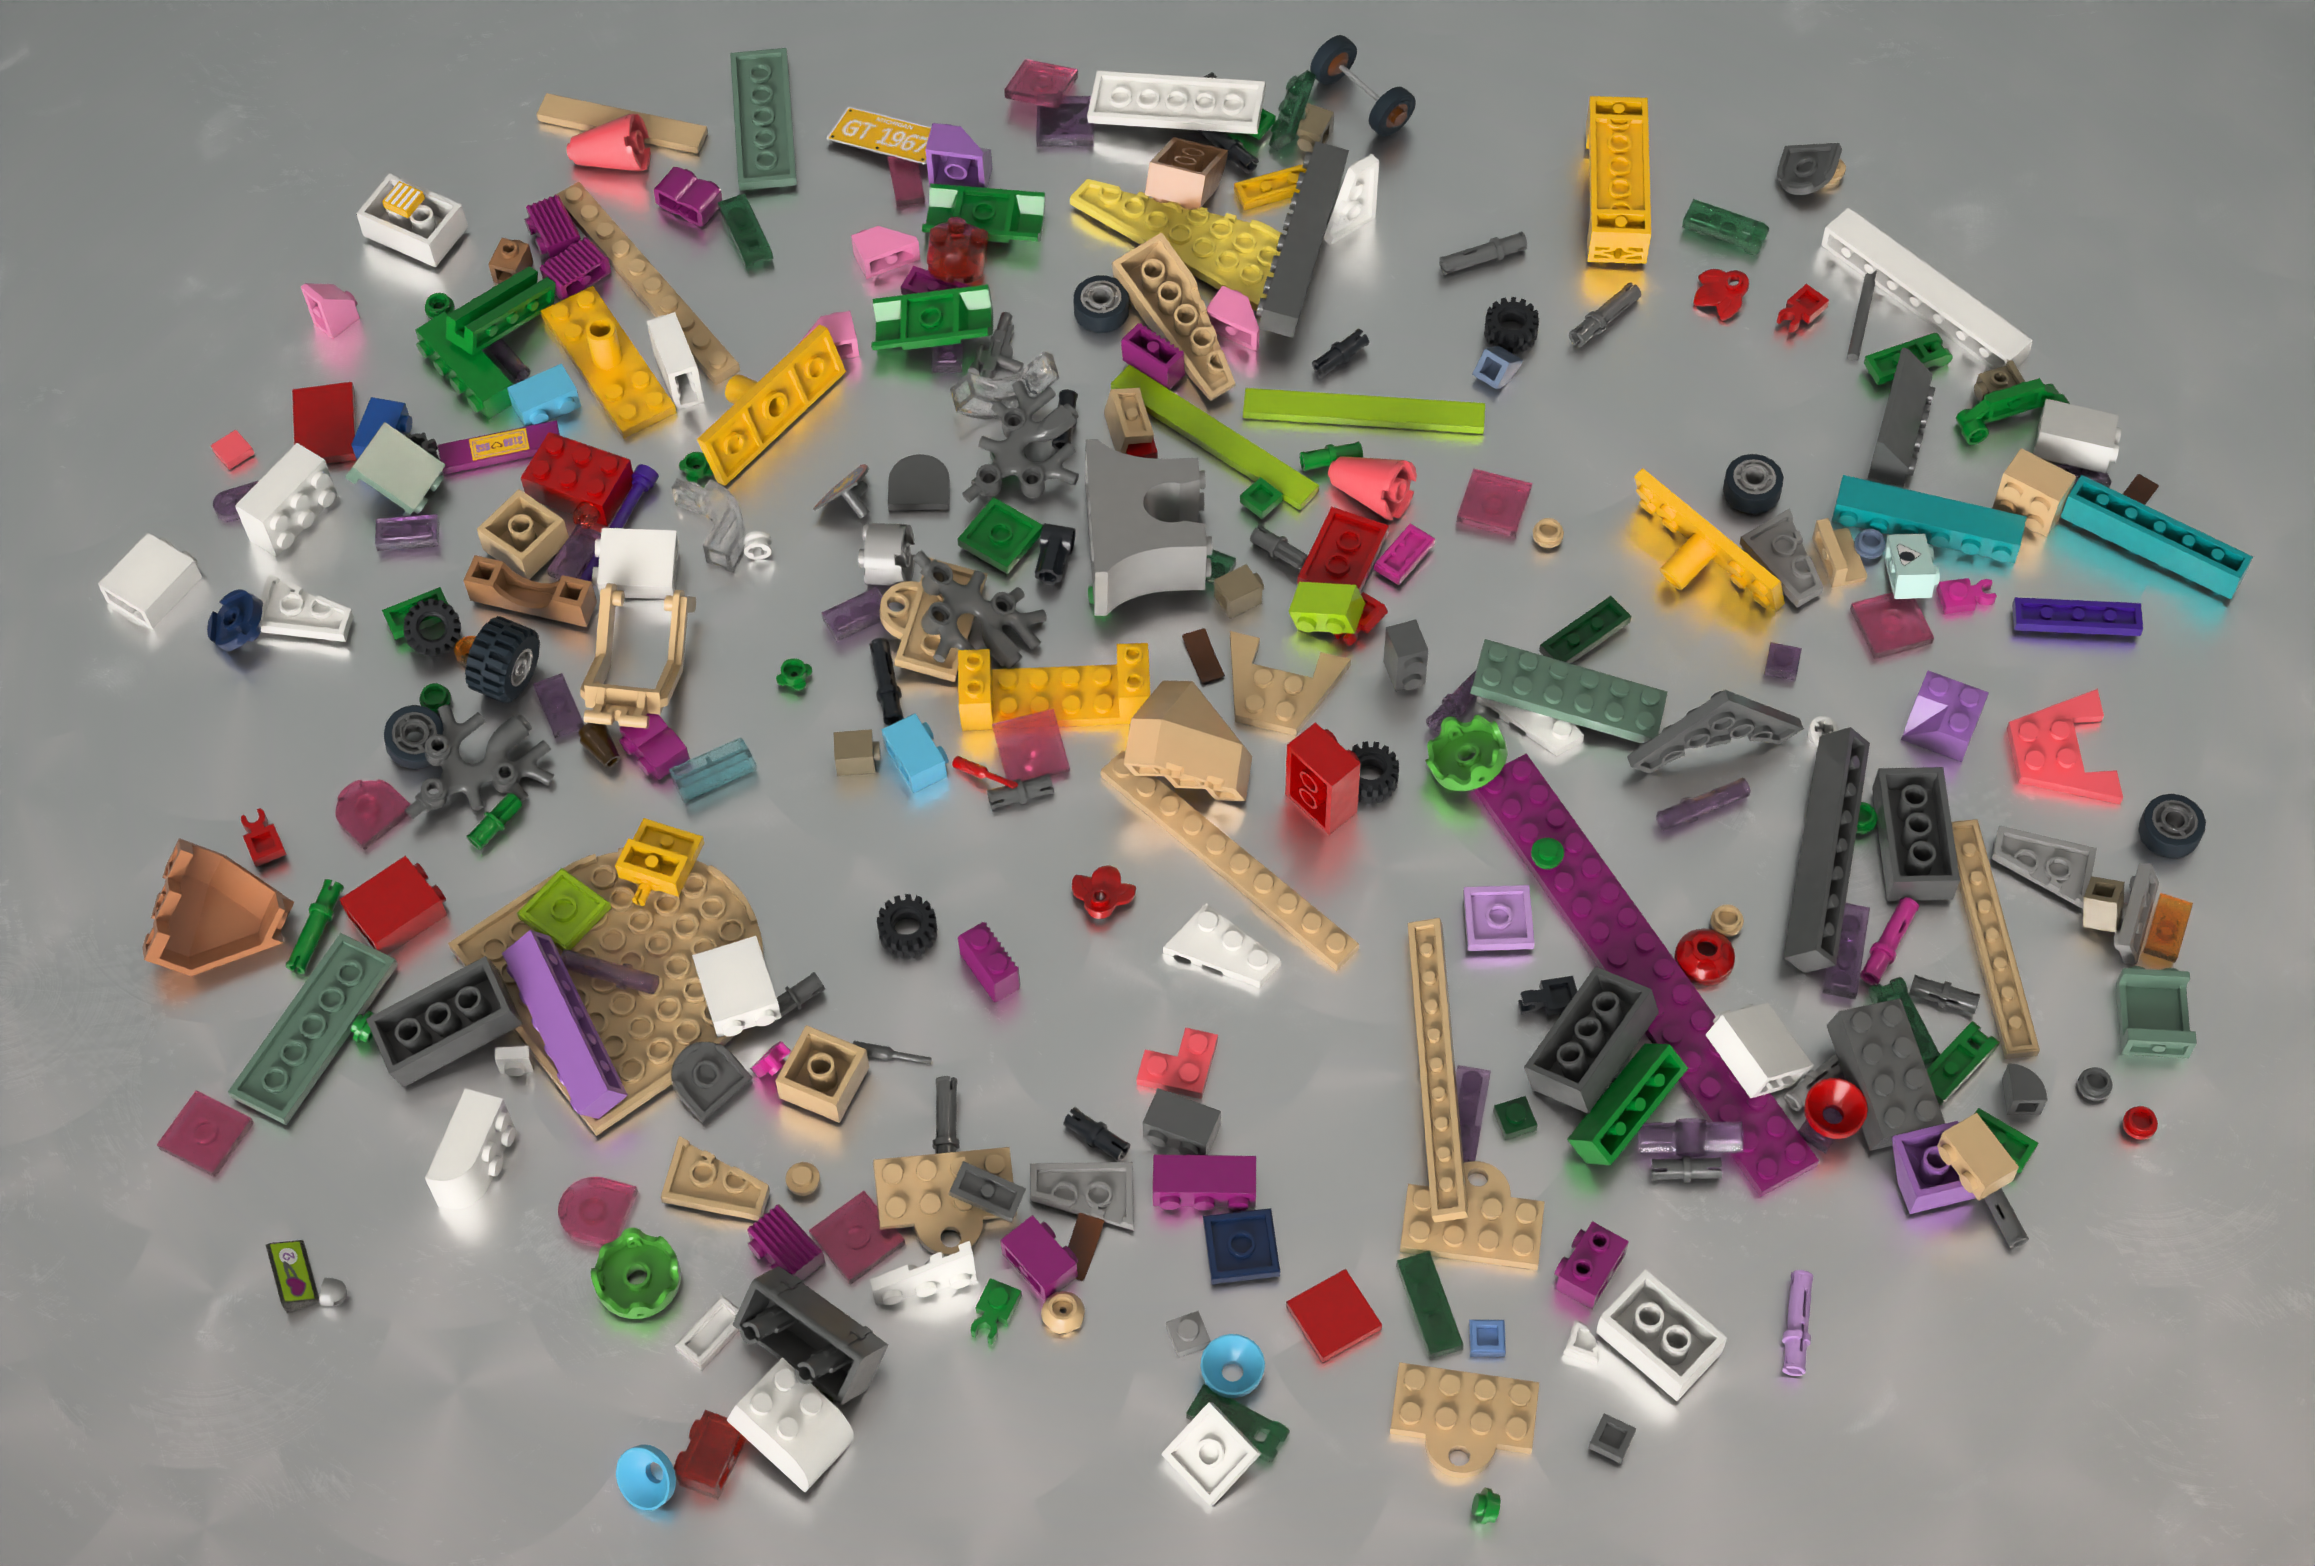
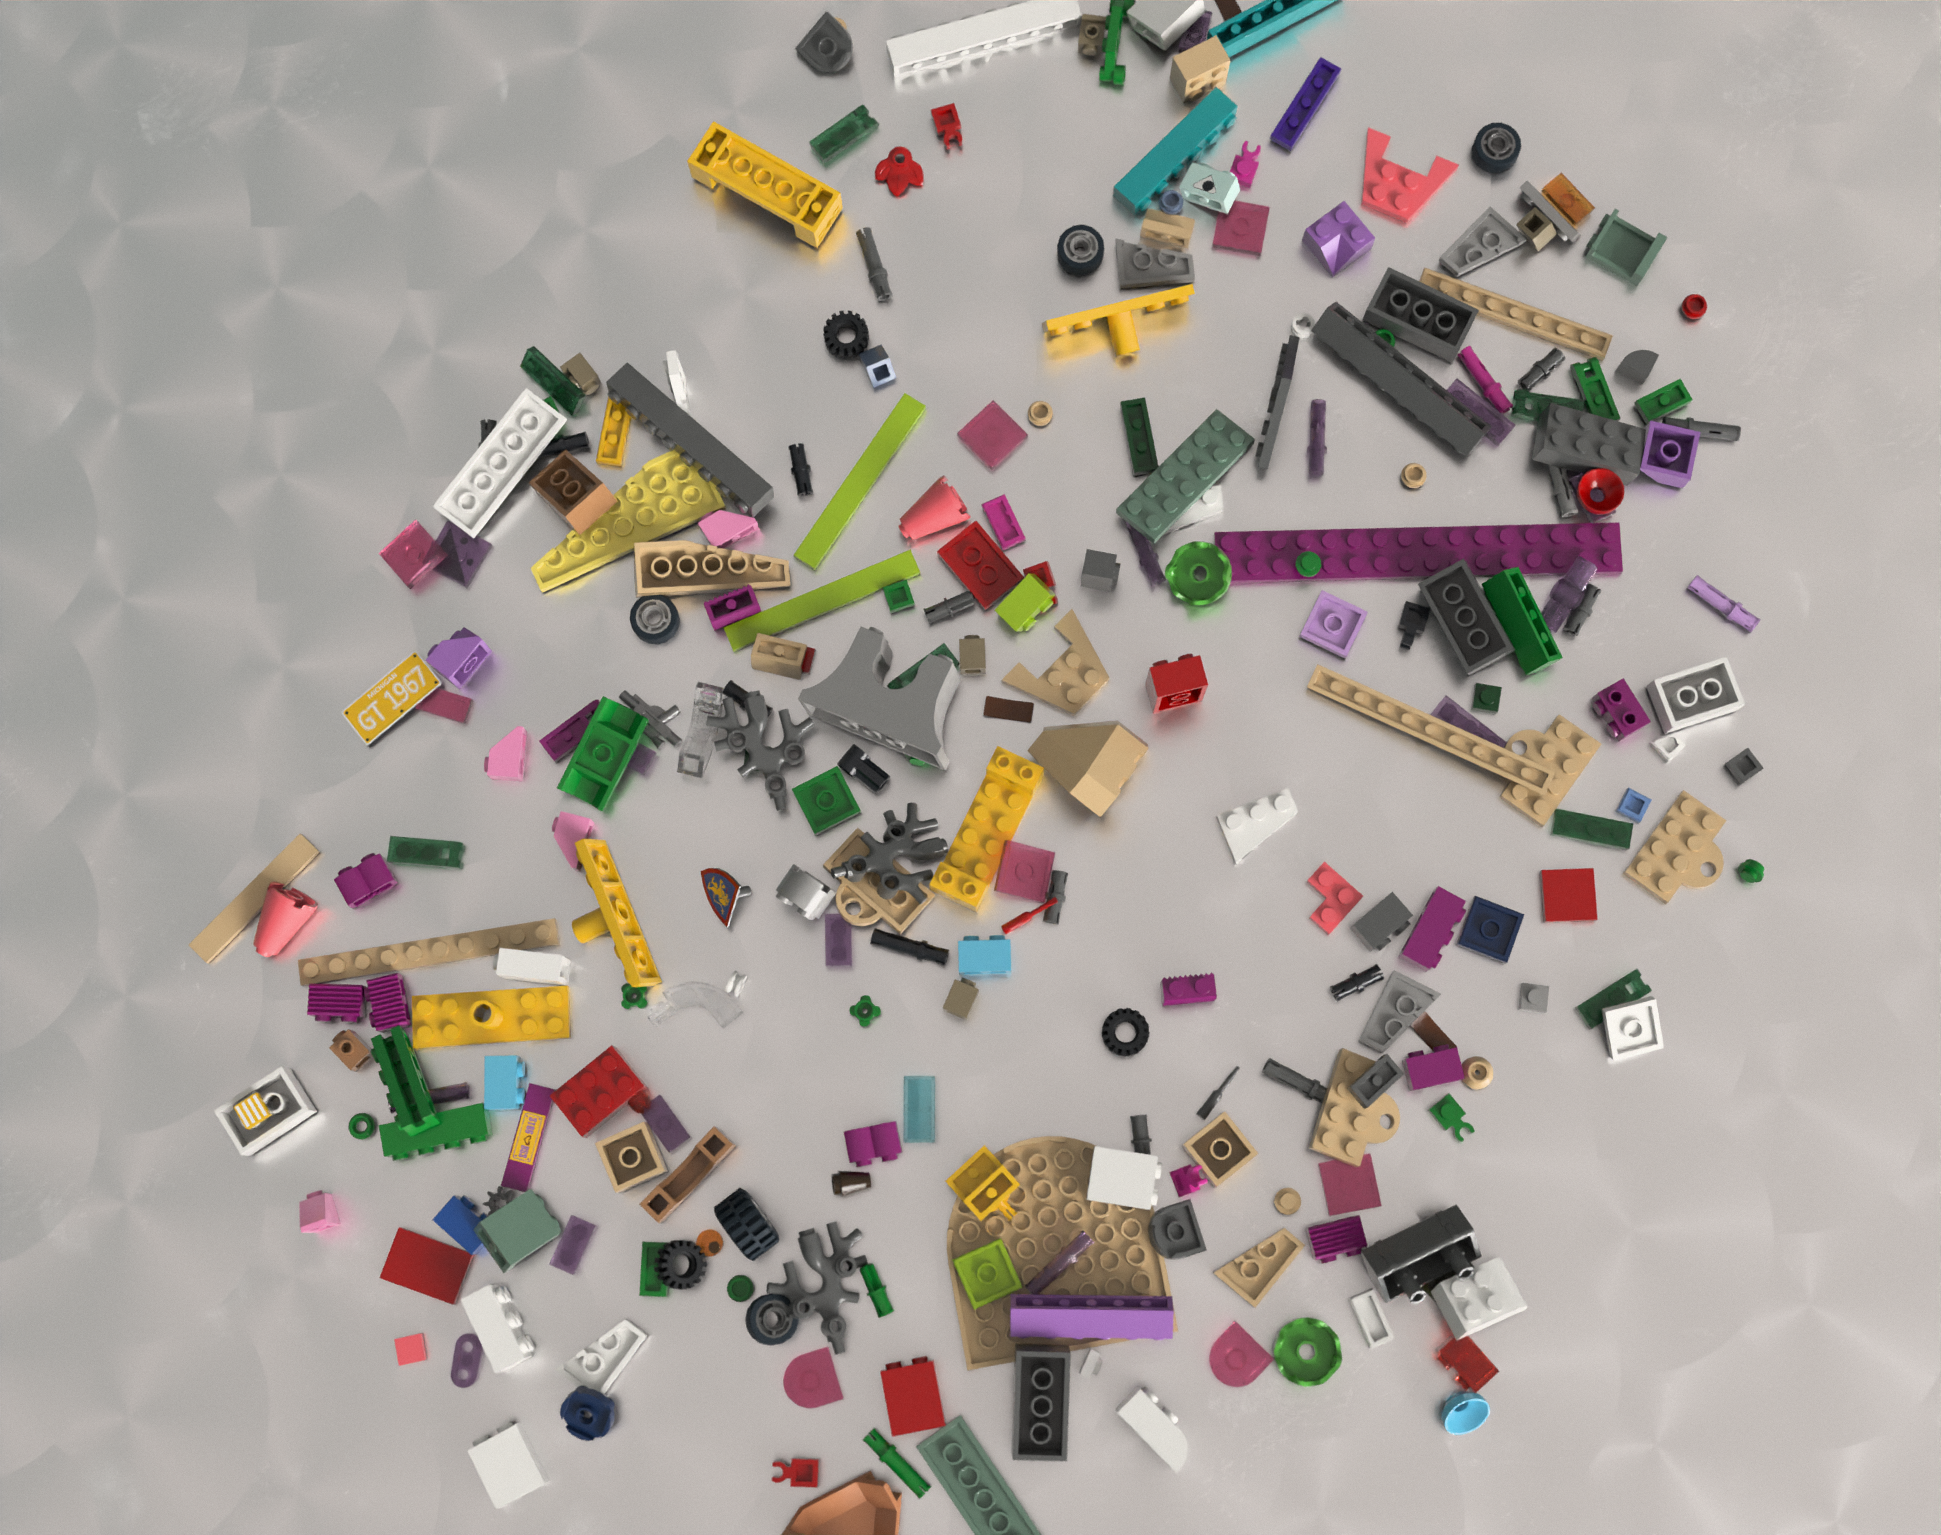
camera: 60 degrees left, 20 degrees up
green plate [350,1011,375,1043] -> none
clear purple plate [533,673,584,738] -> none
dark purple piece [580,464,659,582] -> none
tan piece [580,583,696,729] -> none
white brick [592,528,679,599] -> none
sand green plate [730,48,797,191] -> none
white wing [870,1241,977,1305] -> none
dark grey tile [888,454,950,511] -> none
green piece [922,183,1045,243] -> none
clear red brick [927,217,988,283] -> none
red plate [1072,865,1136,919] -> none
tan plate [1101,750,1359,971] -> none
medium azure piece [1200,1334,1265,1398] -> none
green pin [1299,441,1363,471] -> none
black axle [1310,35,1416,137] -> none
black tyre [1348,741,1399,804] -> none
dark grey pin [1439,231,1527,275] -> none
red piece [1674,928,1735,986] -> none
white brick [1706,1002,1814,1098] -> none
clear purple plate [1764,642,1802,681] -> none
dark grey bar [1847,270,1877,361] -> none
green plate [1864,333,1953,385] -> none
dark grey slope [1868,348,1935,486] -> none
tan brick [1937,1113,2019,1201] -> none
dark grey plate [2077,1067,2113,1101] -> none

